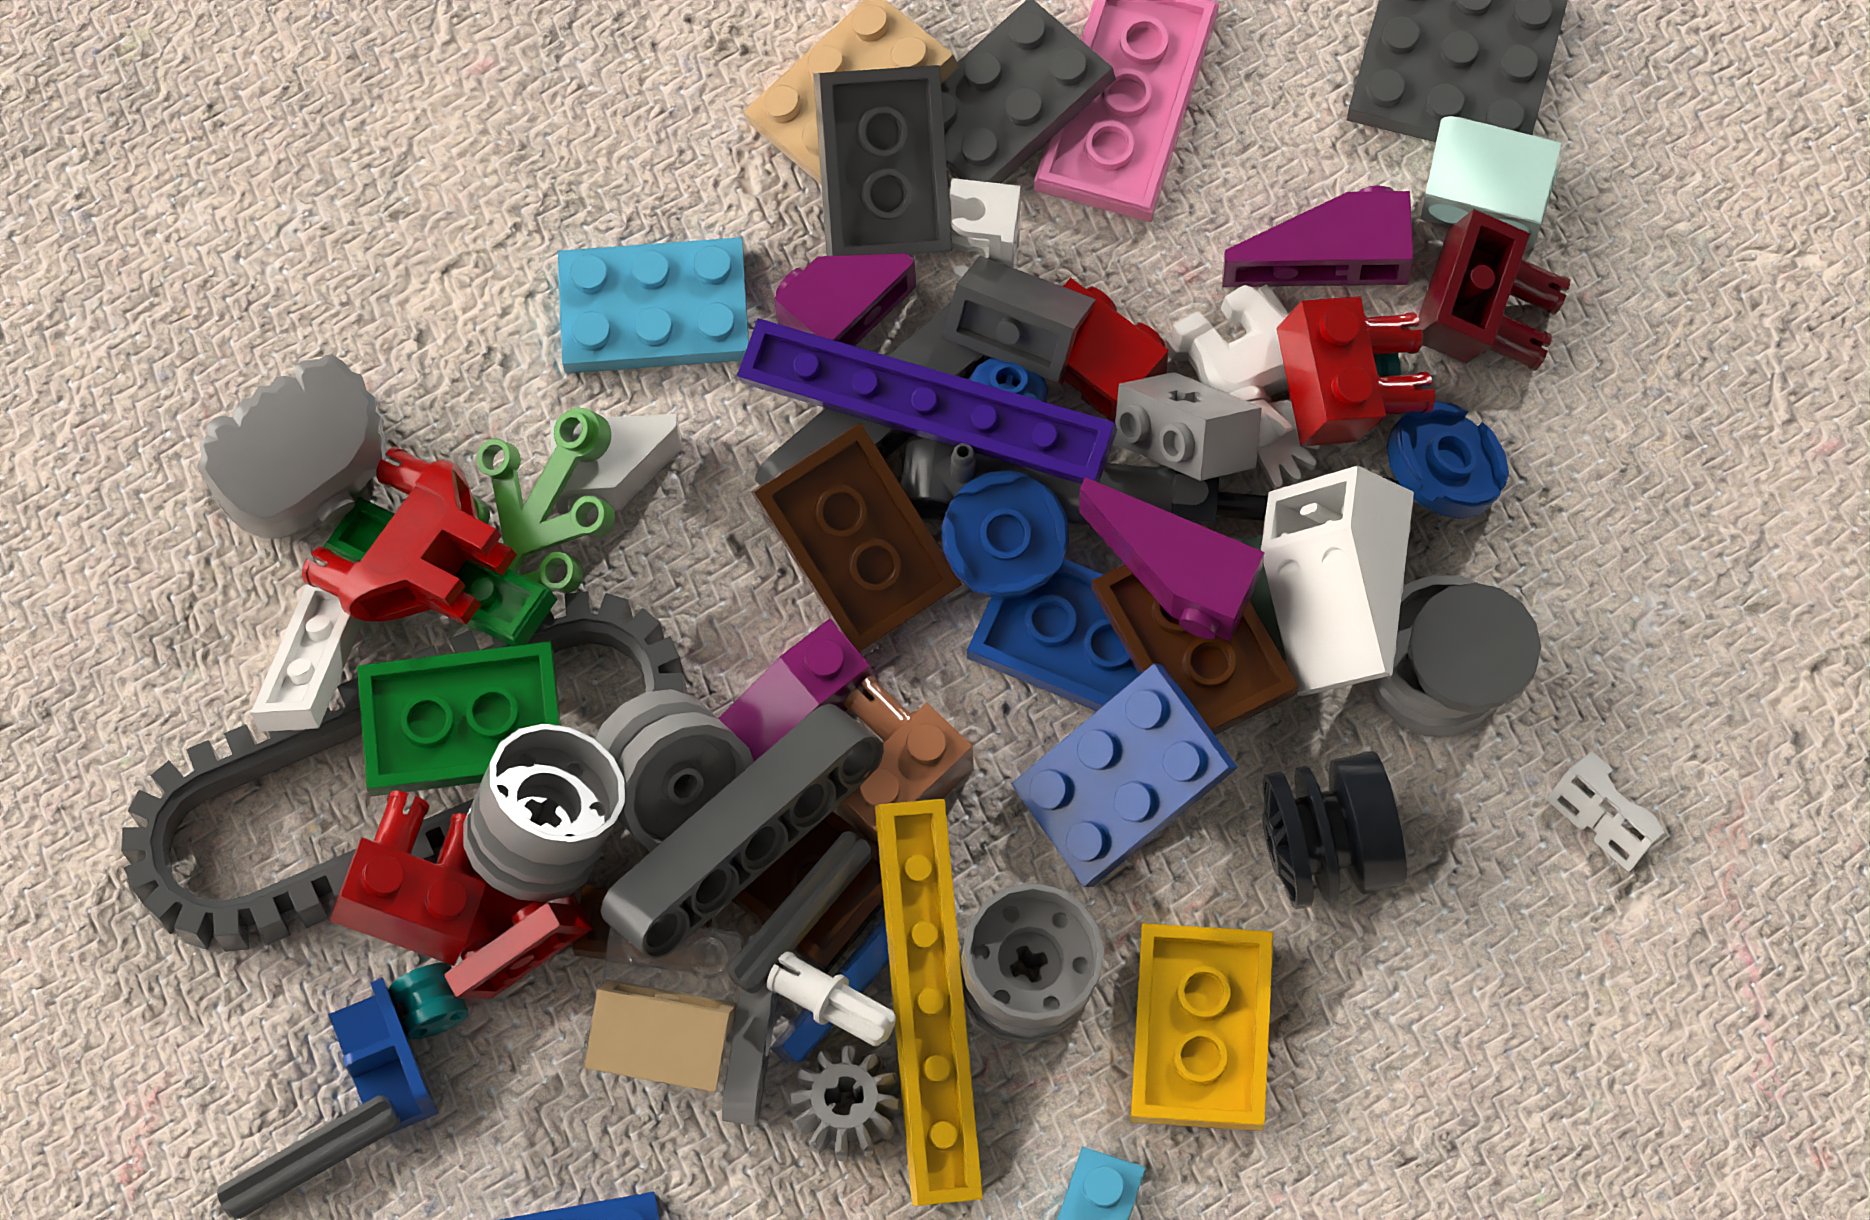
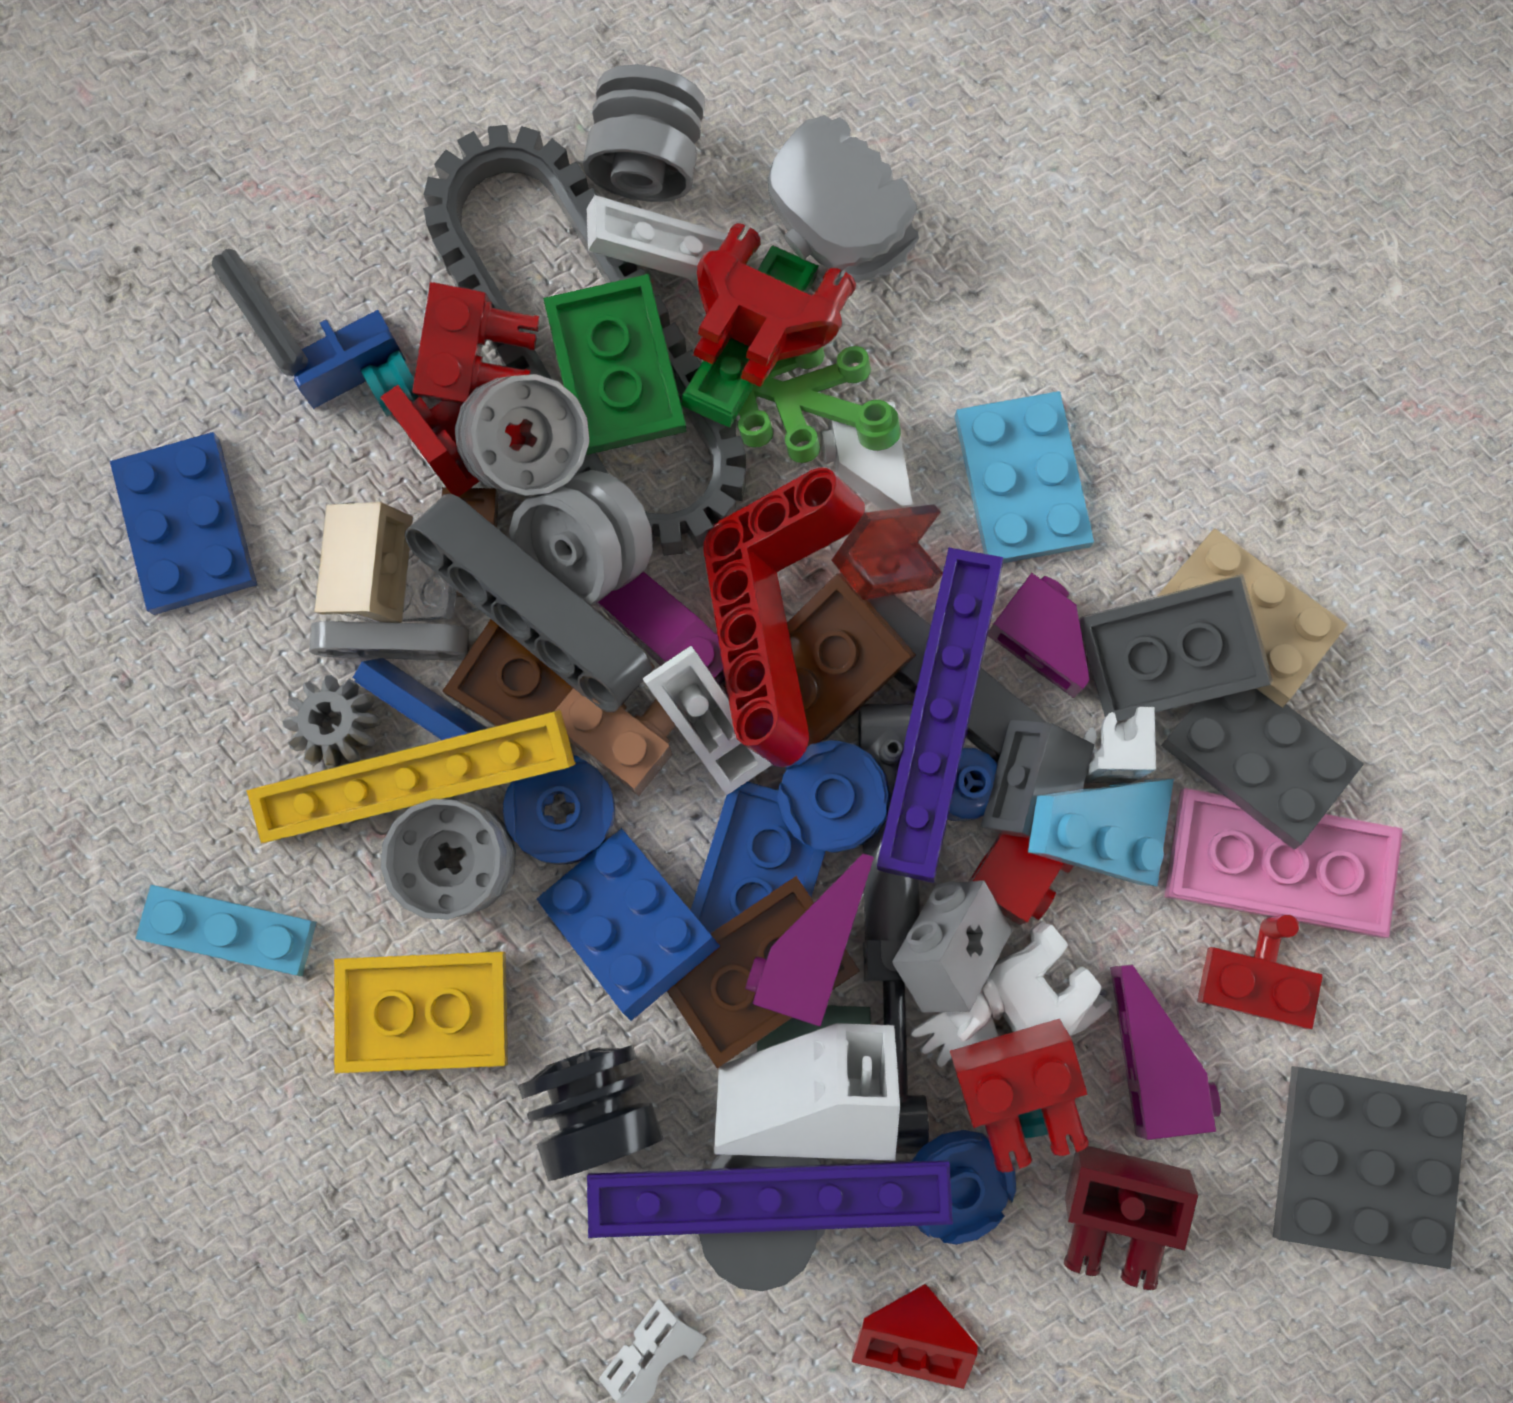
camera: 80 degrees right, 10 degrees up
dark grey axle [728,831,871,994] -> none
white axle [767,952,896,1046] -> none
light aqua piece [1420,116,1566,247] -> none
none -> blue plate [503,755,615,865]
none -> light grey wheel [583,64,705,202]
none -> dark purple tile [587,1160,953,1238]
none -> white slope [643,646,773,795]
none -> red beam [703,467,865,767]
none -> clear red panel [831,504,943,600]
none -> red slope [851,1284,978,1389]
none -> medium azure wing [1028,778,1174,887]
none -> red plate [1197,914,1323,1030]

